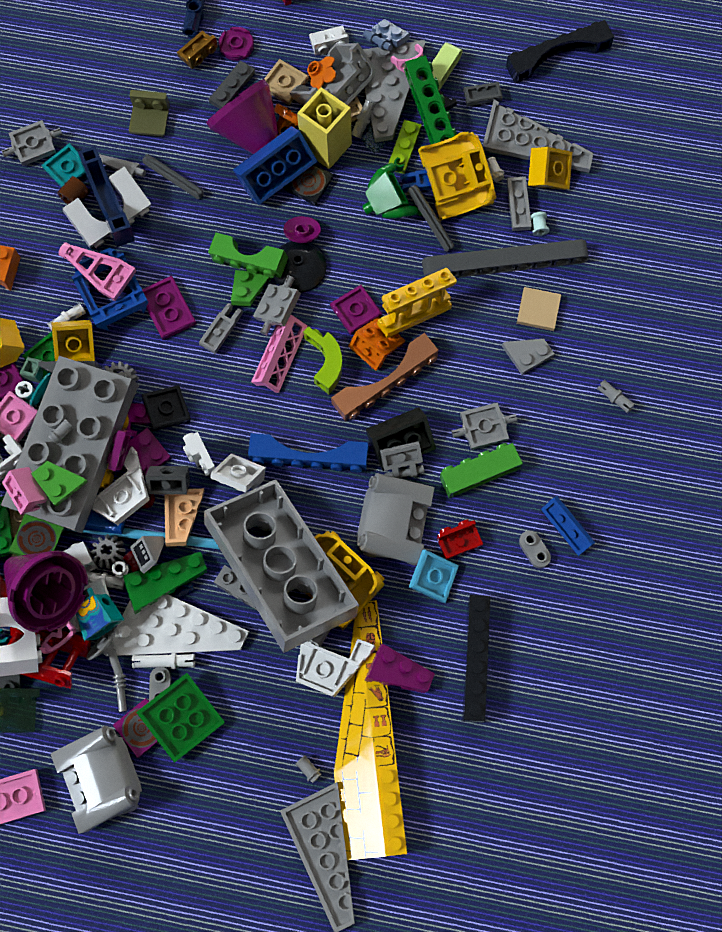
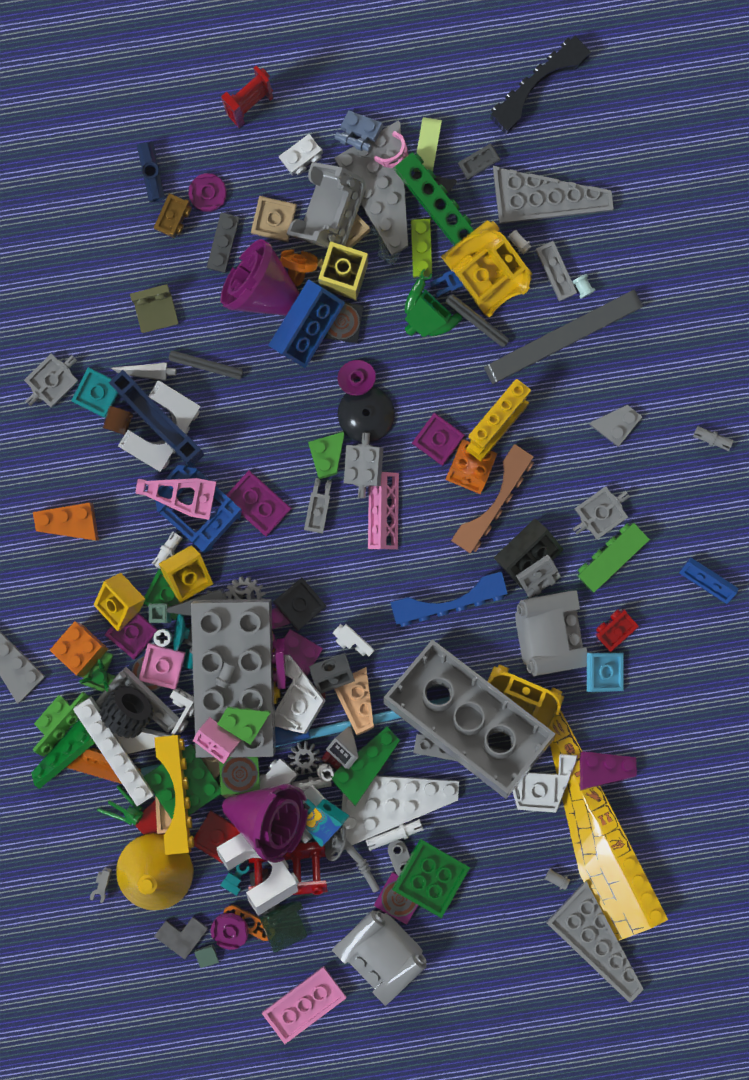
camera: 20 degrees left, 15 degrees up
bright pink helmet [39,621,76,654] -> none
bright green arch [208,233,289,278] -> none
white plate [211,453,266,493] -> none
lime arch [303,327,343,395] -> none
orange plate [307,56,336,90] -> none
light grey pin [351,100,376,139] -> none
black arch [462,595,490,723] -> none
tan tile [516,287,561,331] -> none
light grey plate [519,530,551,568] -> none
yellow slope [528,147,573,190] -> none

